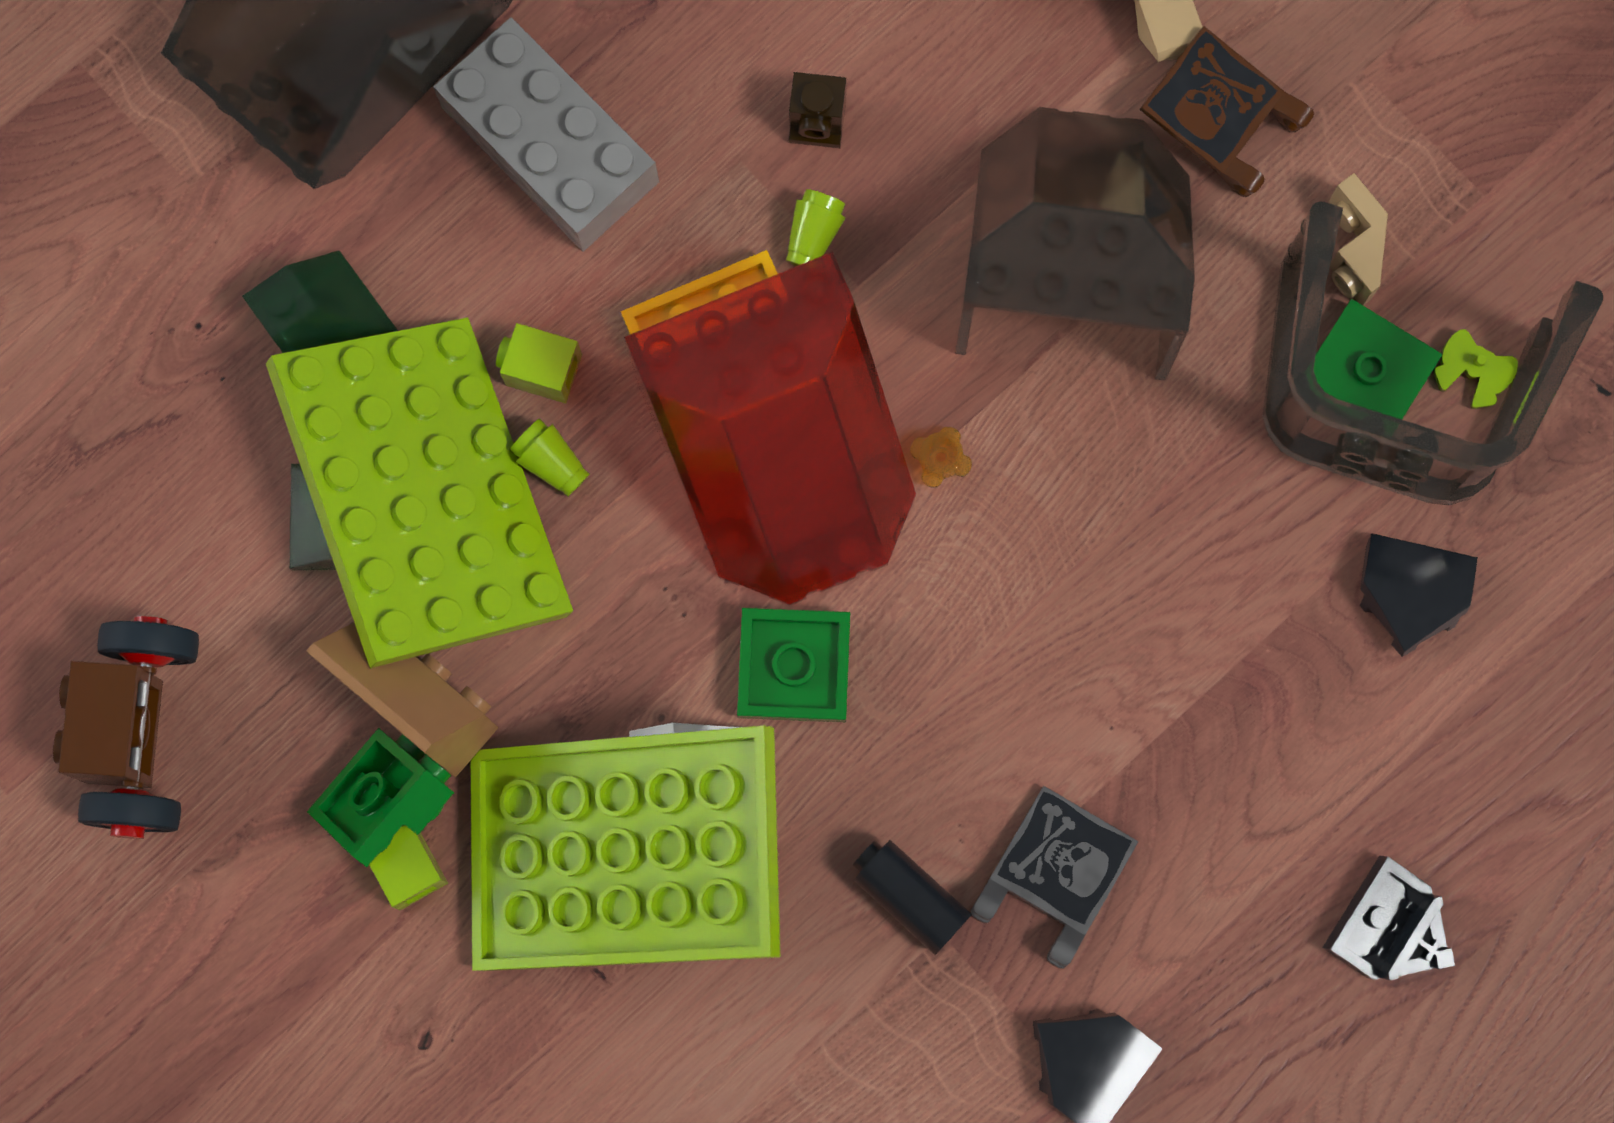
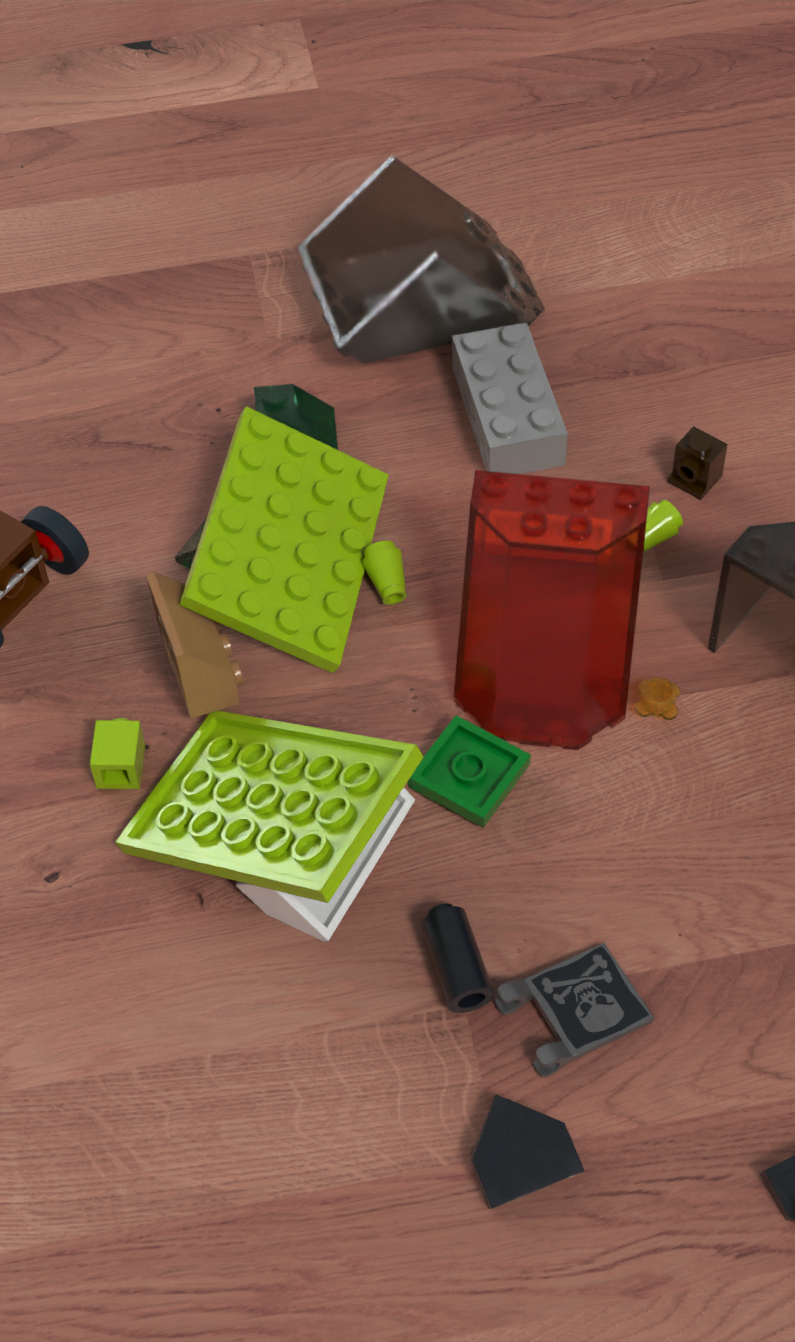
camera: 30 degrees right, 25 degrees down
green plate [307,728,454,867] -> none
lime brick [496,323,582,404] -> none

